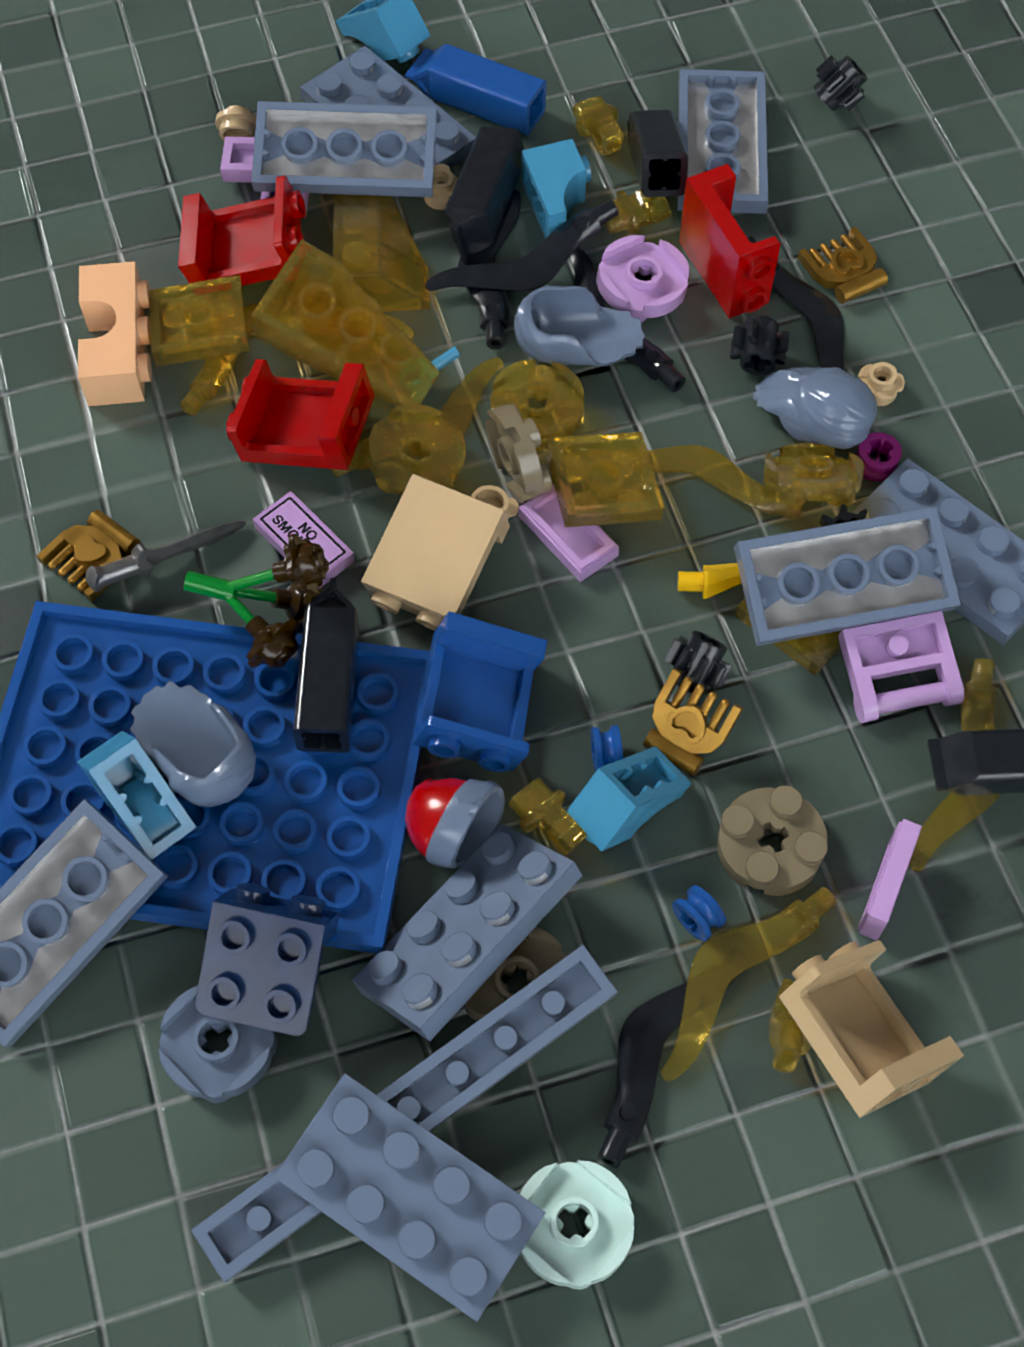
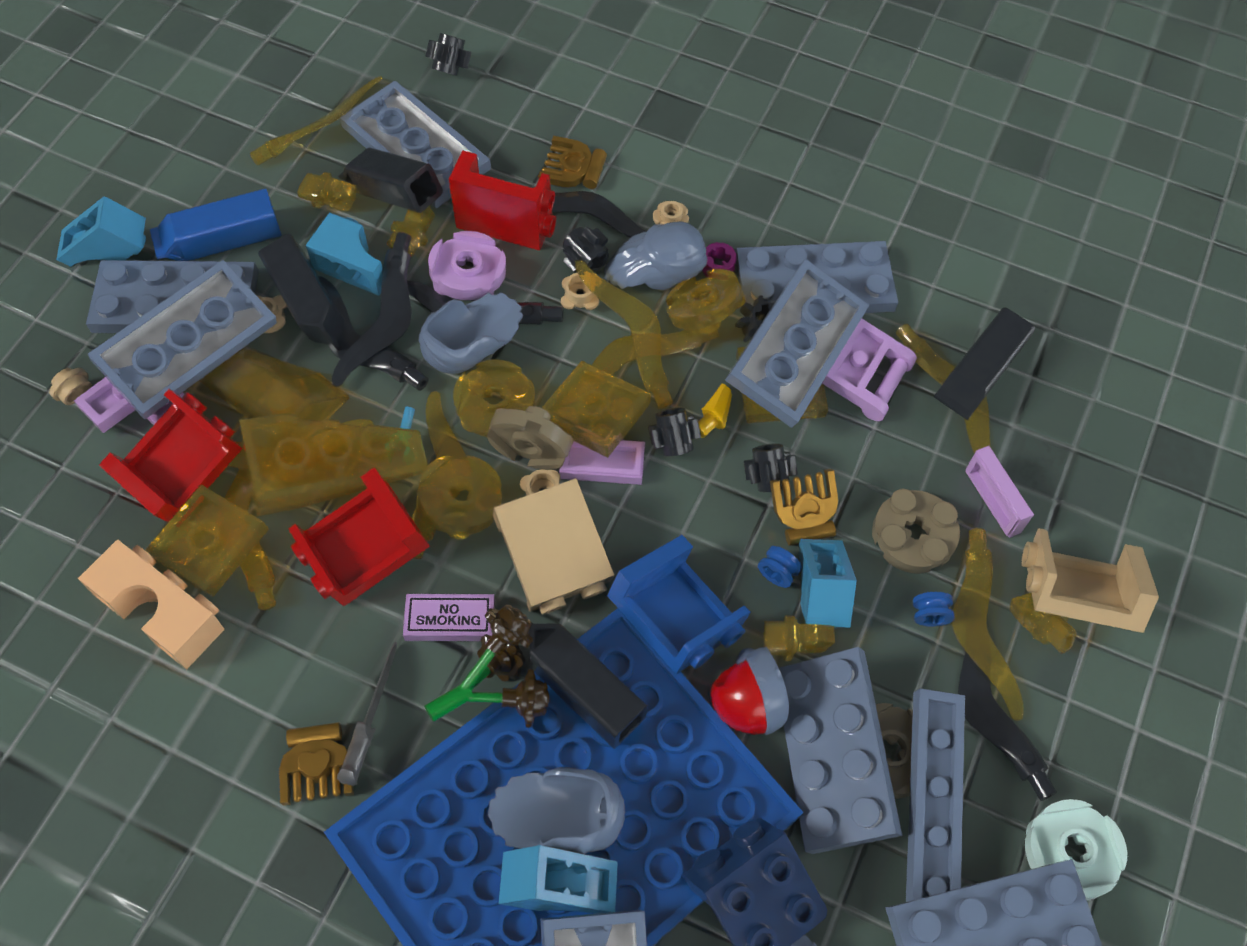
camera: 50 degrees left, 0 degrees up
none -> clear yellow piece [249,76,383,166]
none -> tan plate [561,272,600,310]
none -> clear yellow piece [575,260,673,409]
none -> black gear [648,407,701,456]

